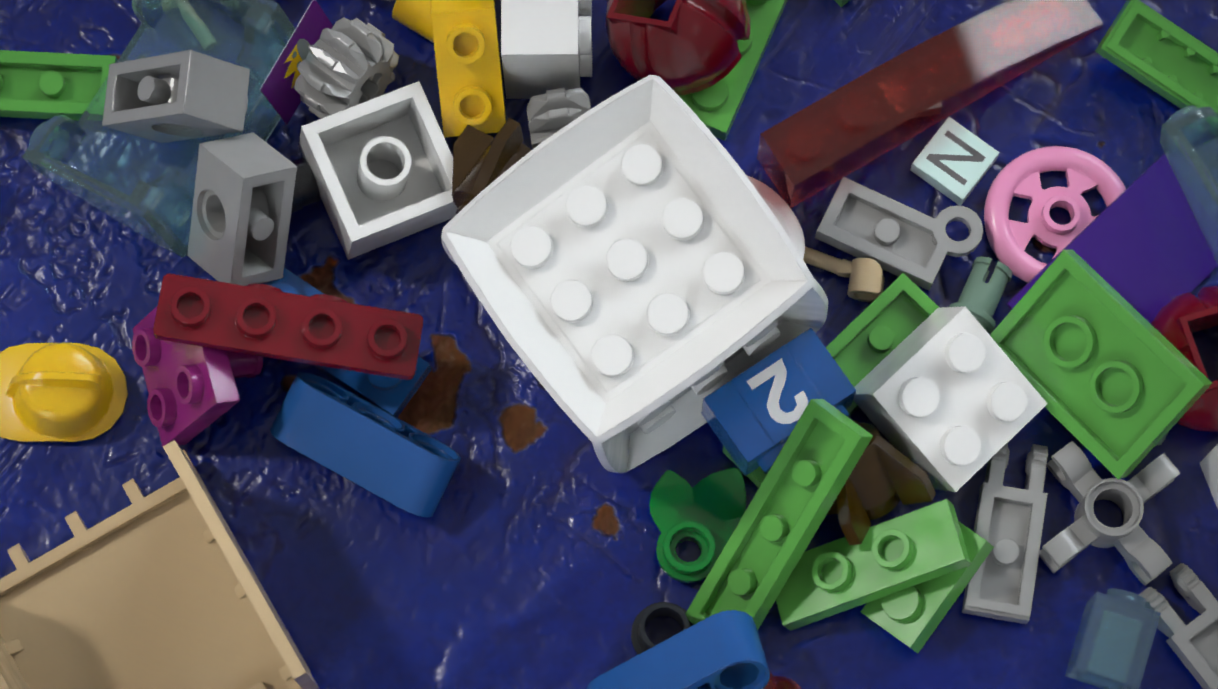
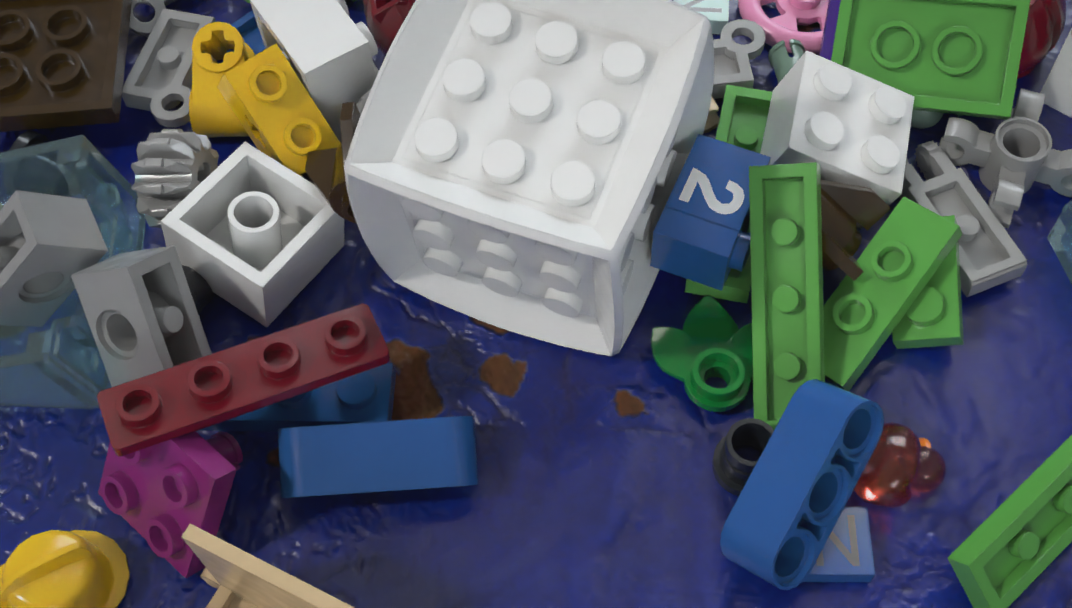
camera: 30 degrees left, 15 degrees down
dark purple sticker [259,0,333,125] -> none

